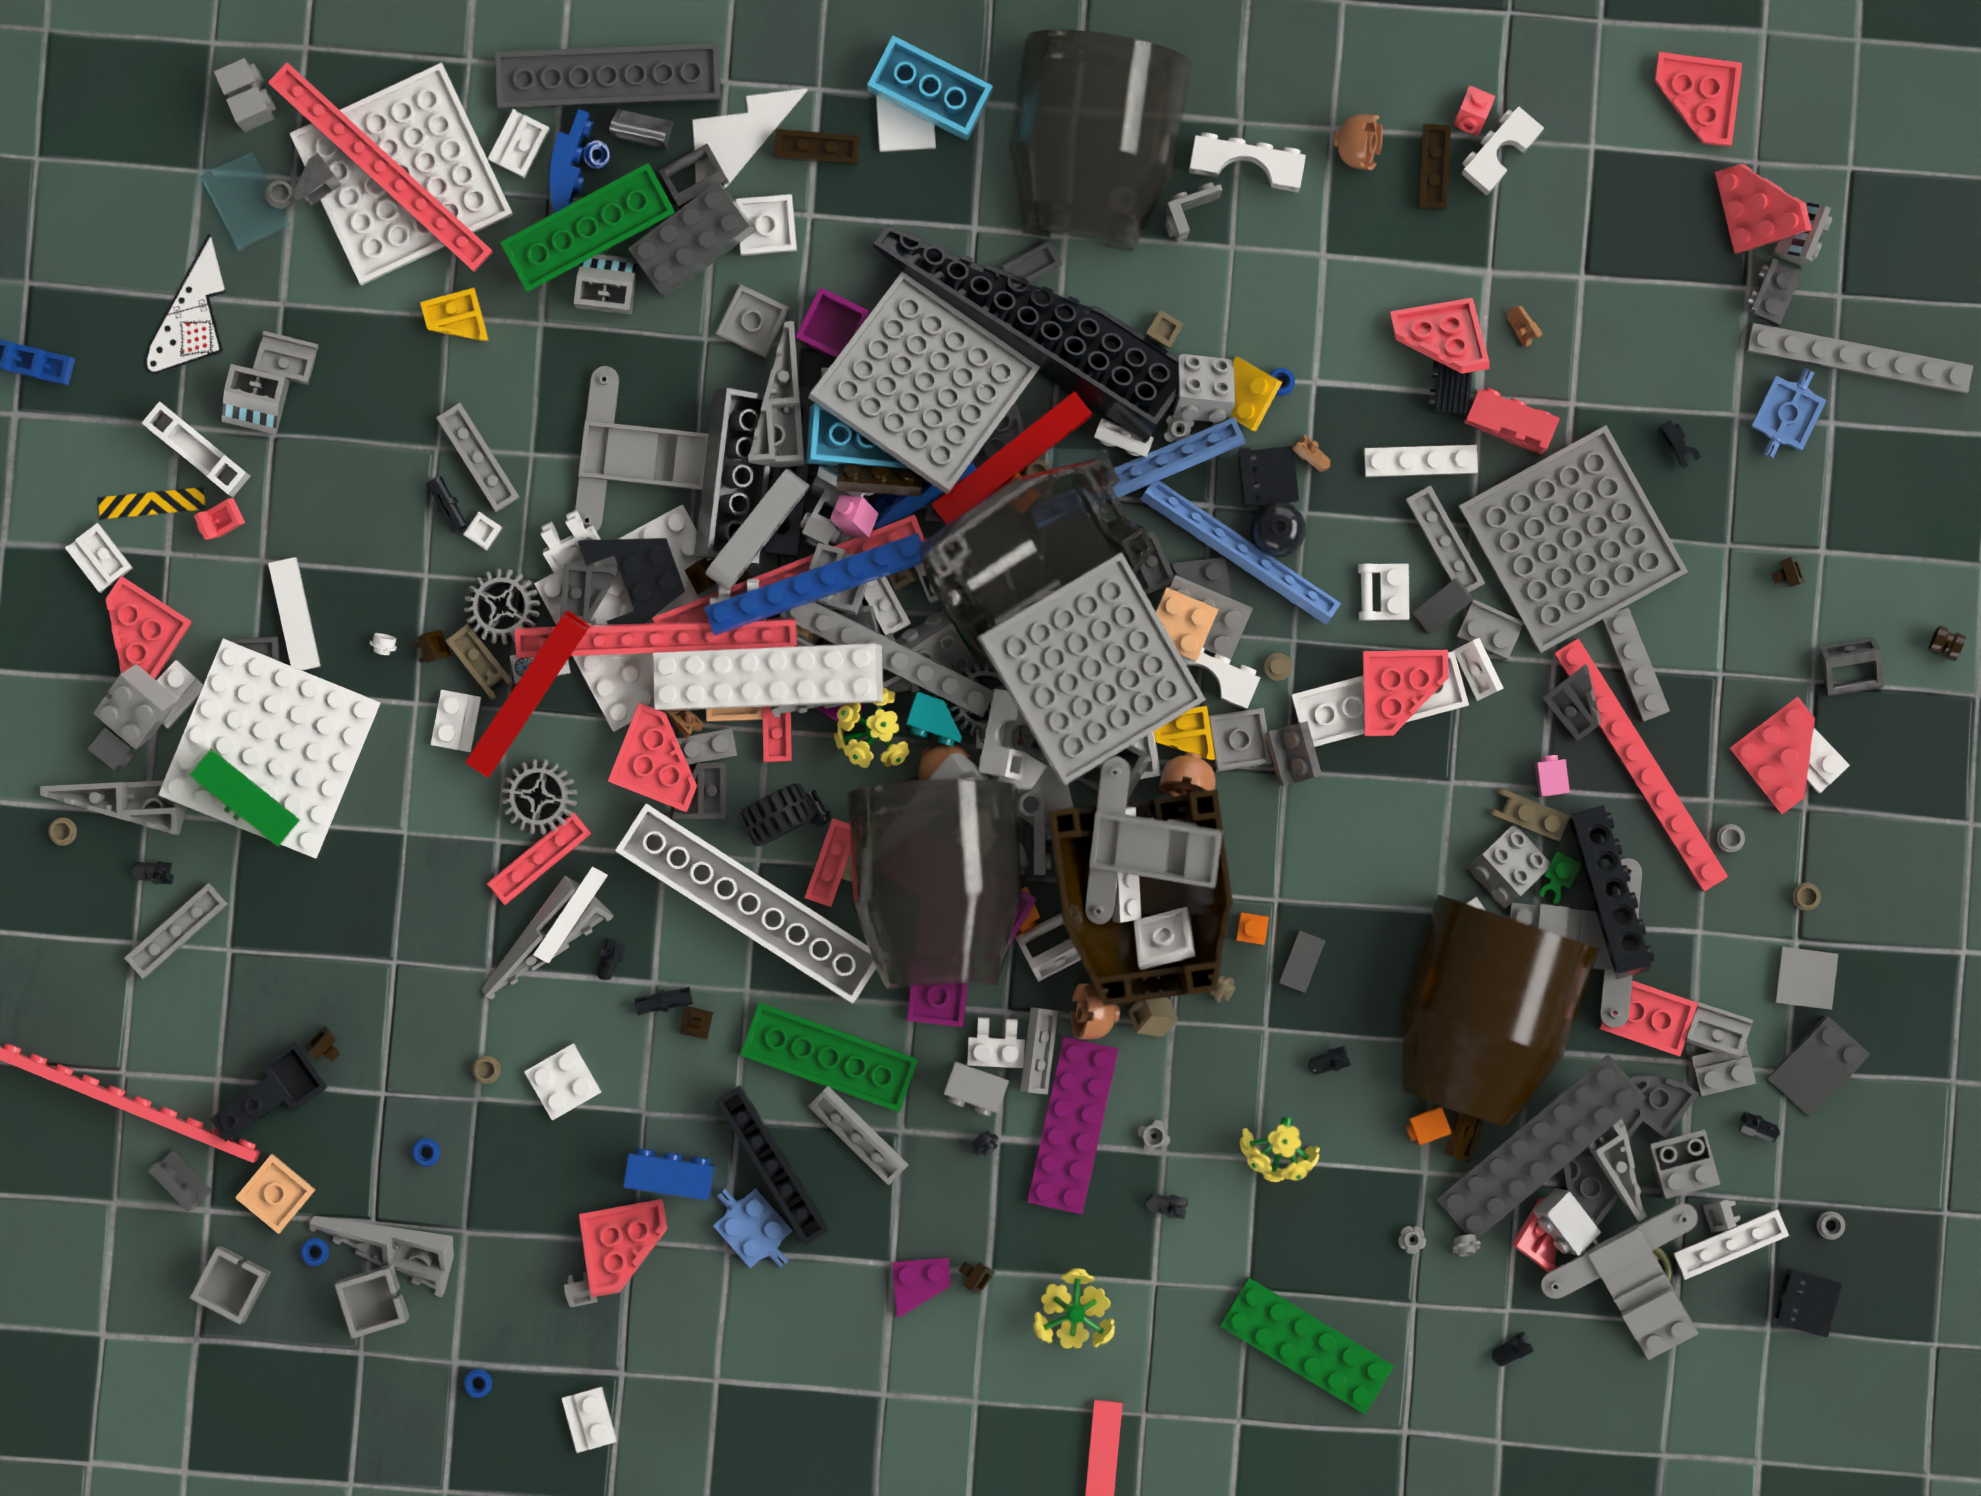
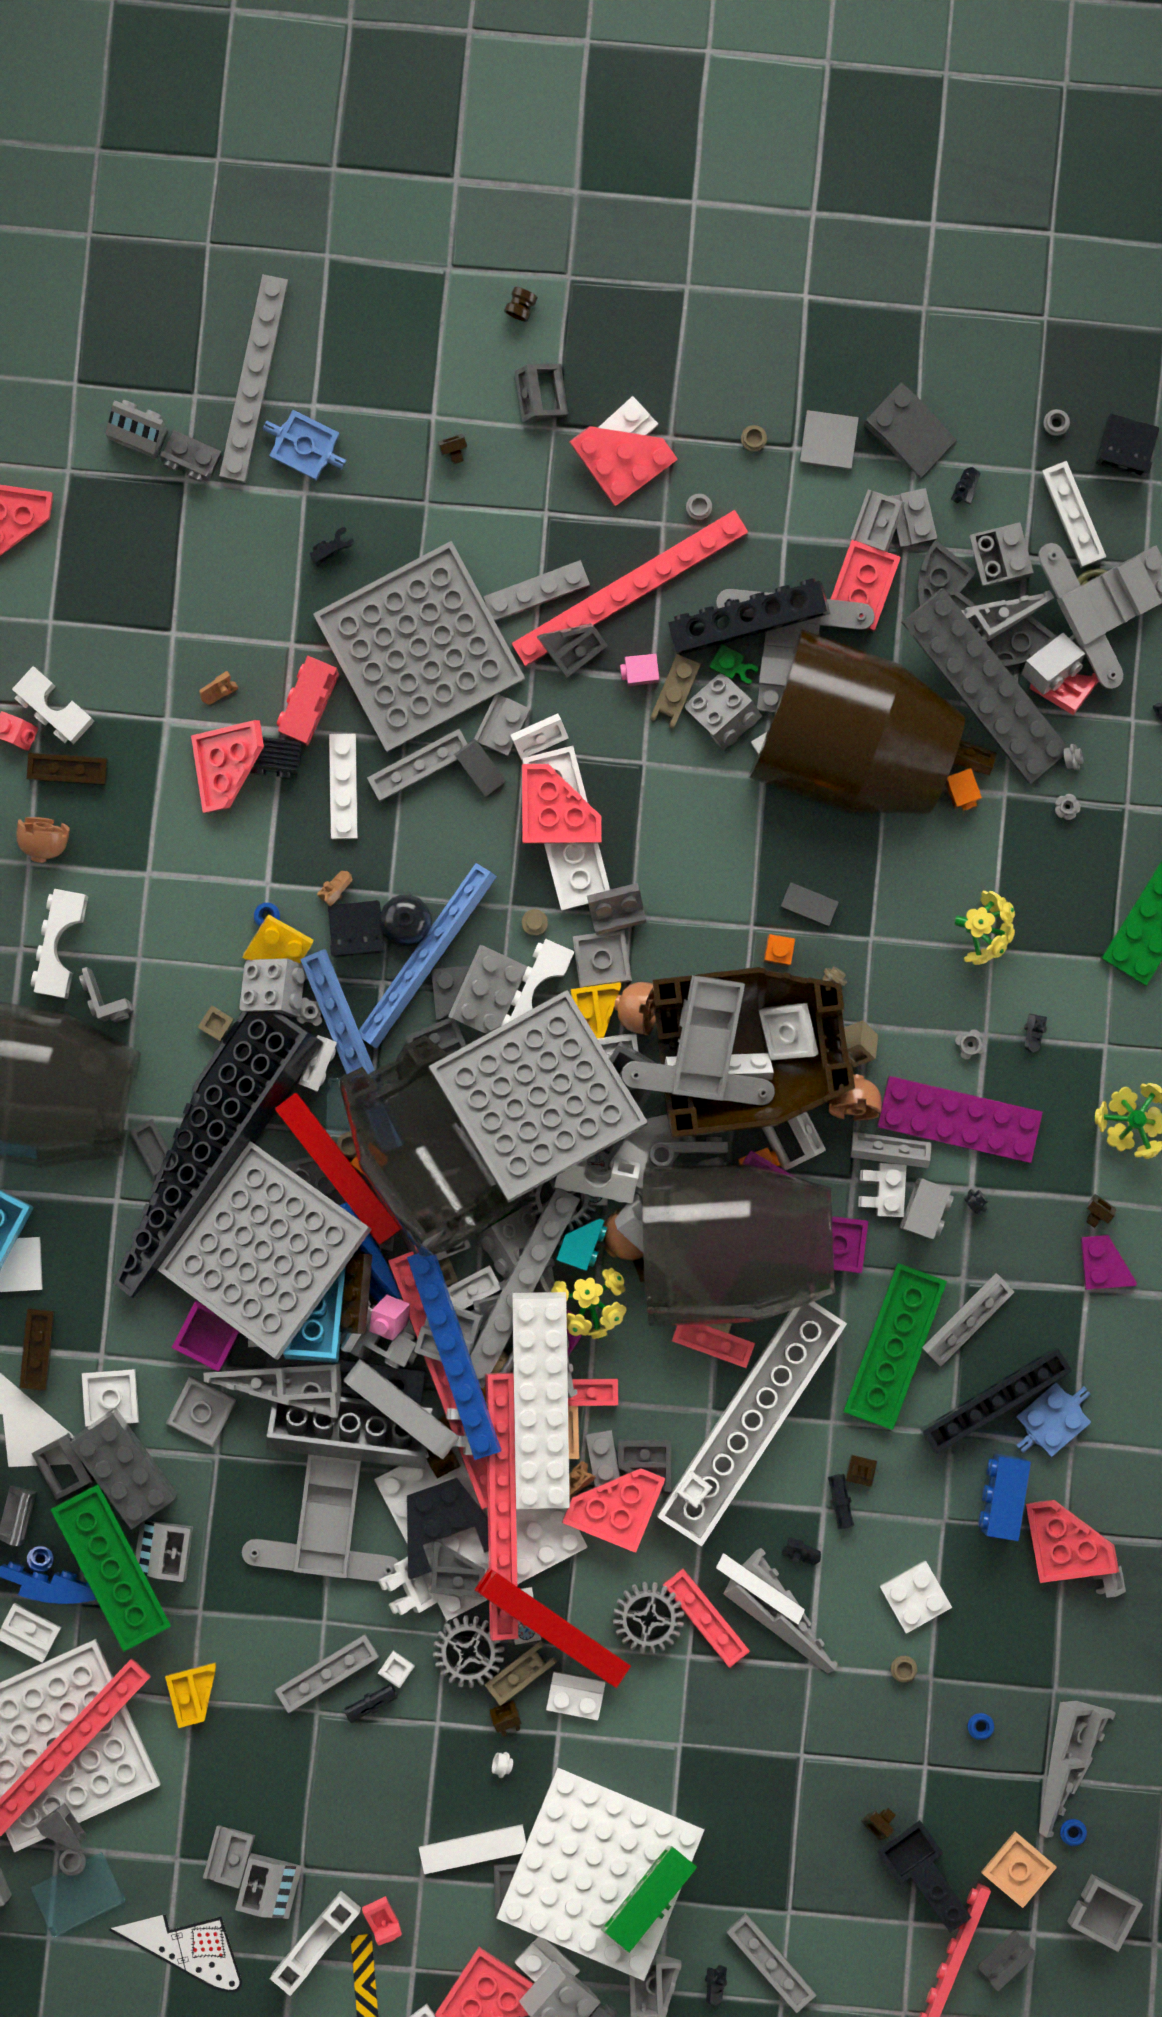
camera: 95 degrees left, 0 degrees up
light grey piece [335,1264,409,1339] -> none
black tyre [738,783,816,846] -> none
black pin [806,790,831,827] -> none
light nougat plate [1156,587,1219,661] -> none
black piece [1308,1046,1351,1075] -> none
white plate [1358,564,1409,621] -> none
light grey tile [1703,1199,1740,1233] -> none
coral plate [1715,164,1812,253] -> none
none -> white tile [675,1471,713,1509]

